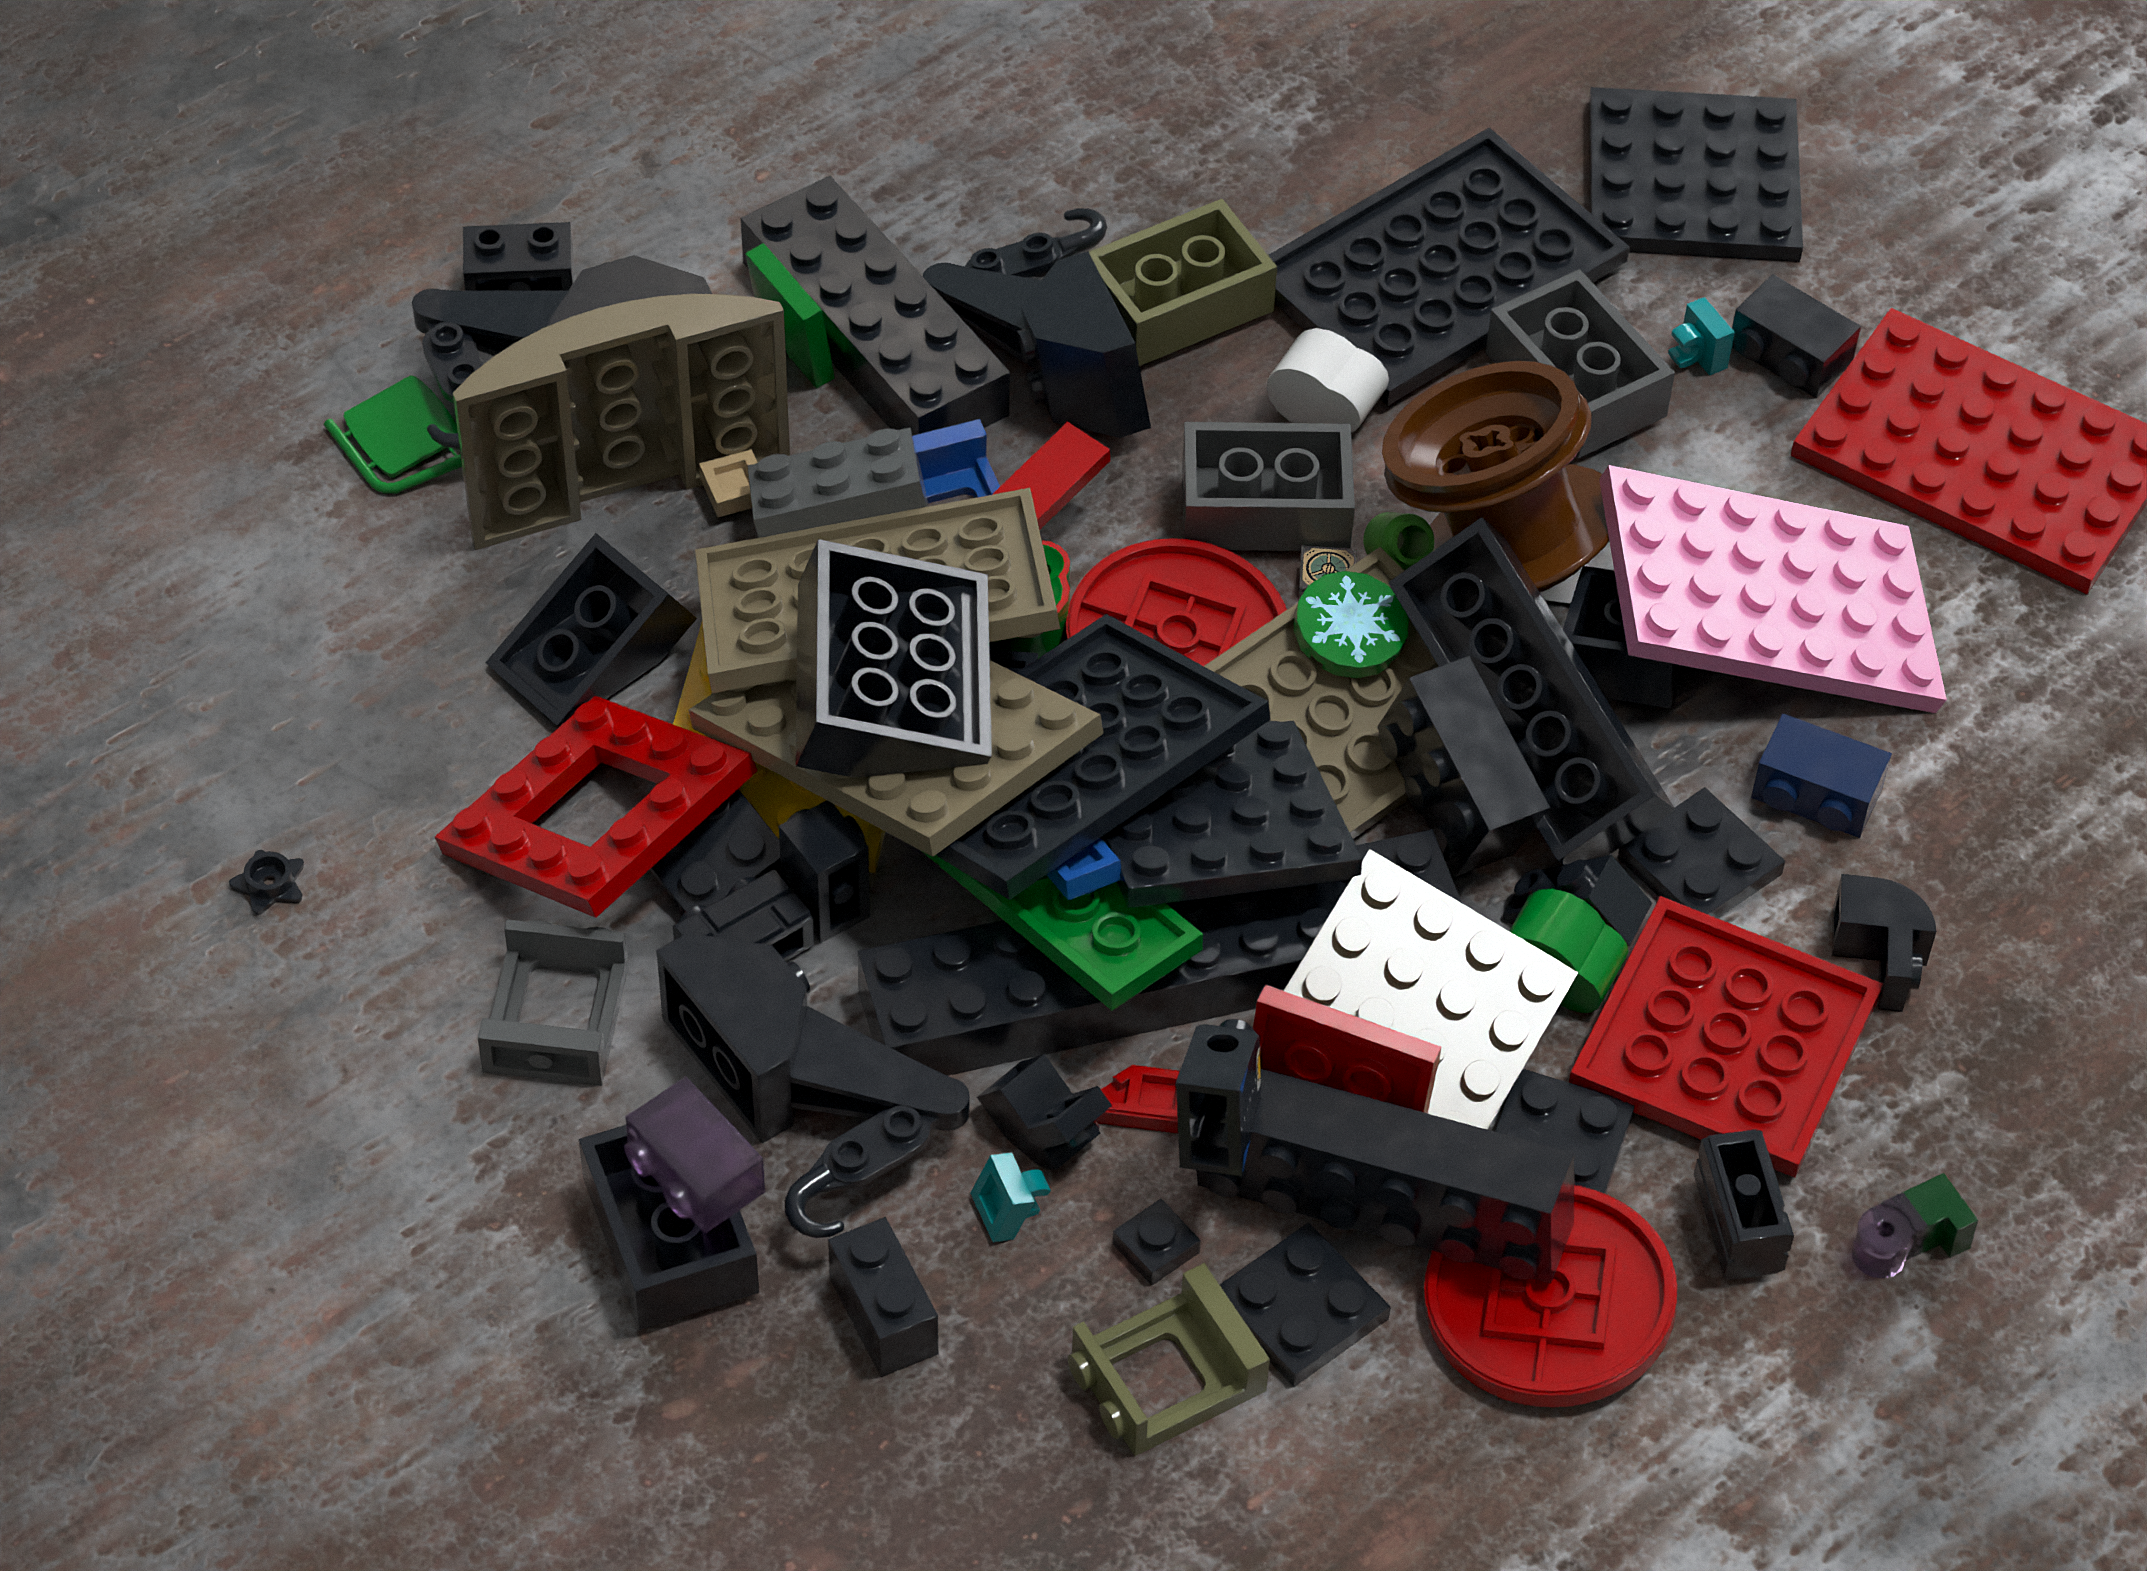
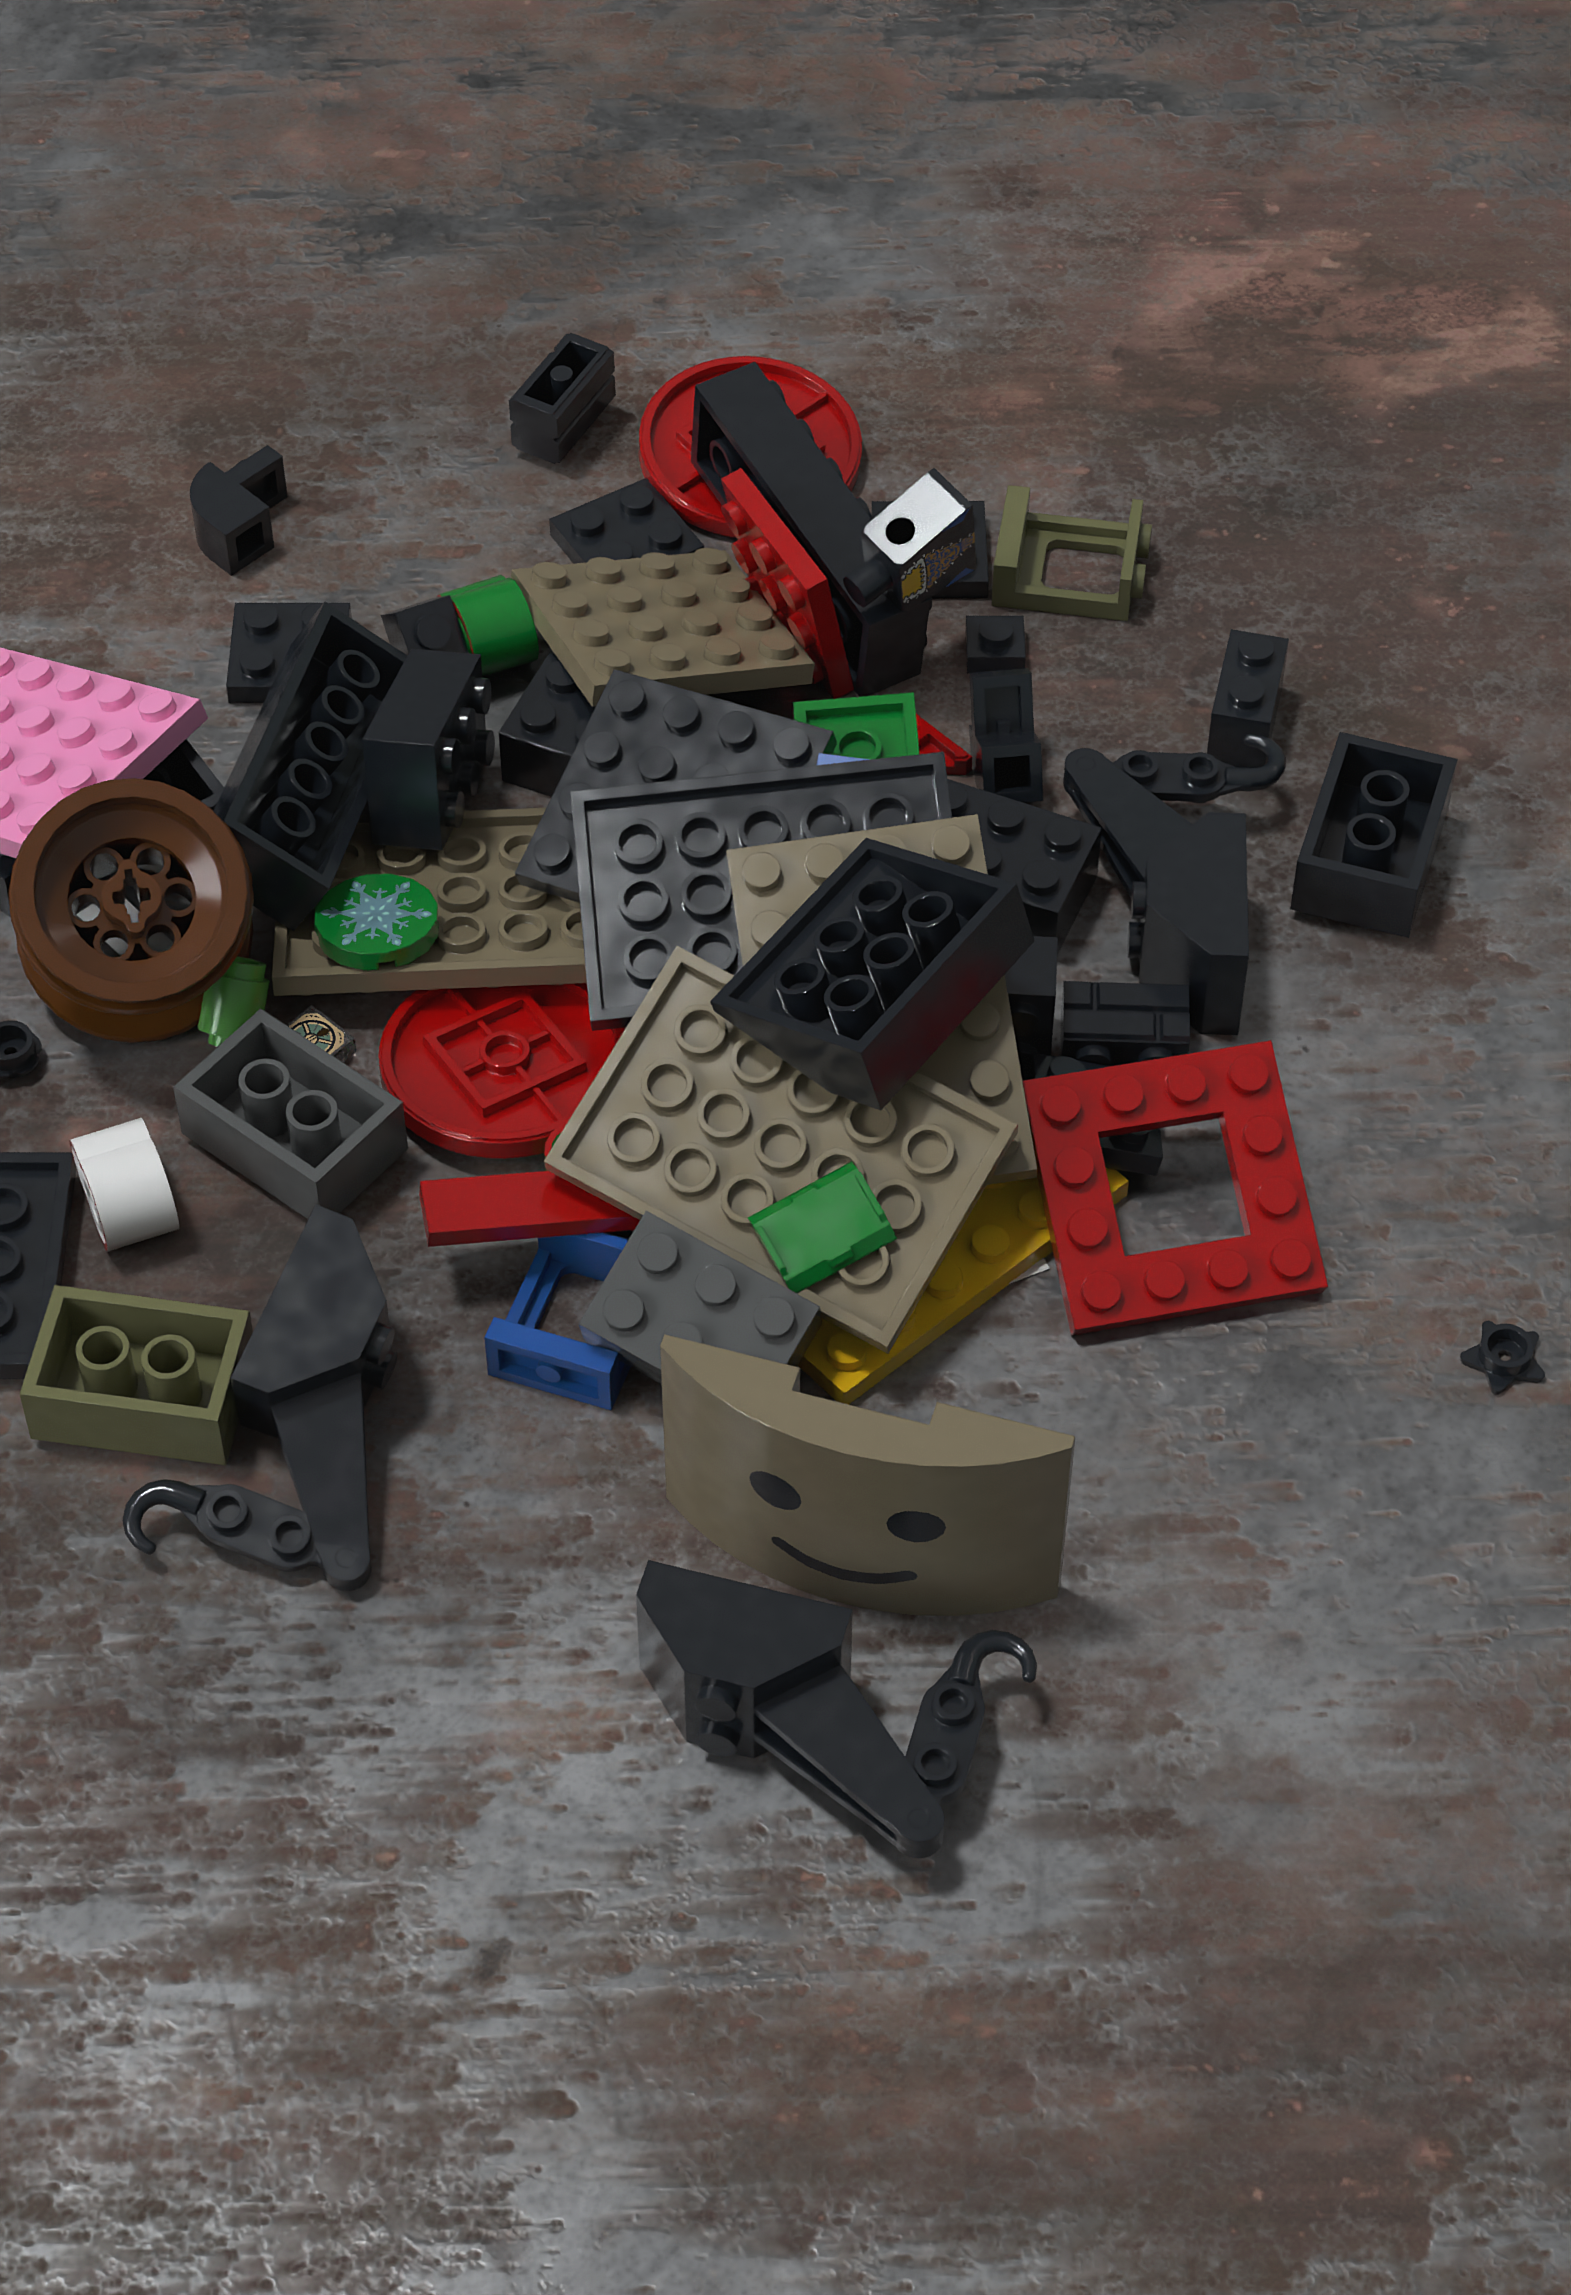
camera: 140 degrees left, 0 degrees up
green piece [324,243,835,494] -> none
black brick [463,222,574,291] -> none
dark grey window [478,919,629,1086] -> none
black slope [485,533,697,727] -> none
clear purple brick [624,1076,765,1233] -> none
black brick [740,176,1010,436] -> none
teal tile [970,1153,1051,1242] -> none
red plate [1569,896,1883,1178] -> none
dark blue brick [1751,713,1892,838] -> none
leg [1852,1173,1978,1278] -> none
none -> green piece [748,1161,897,1293]

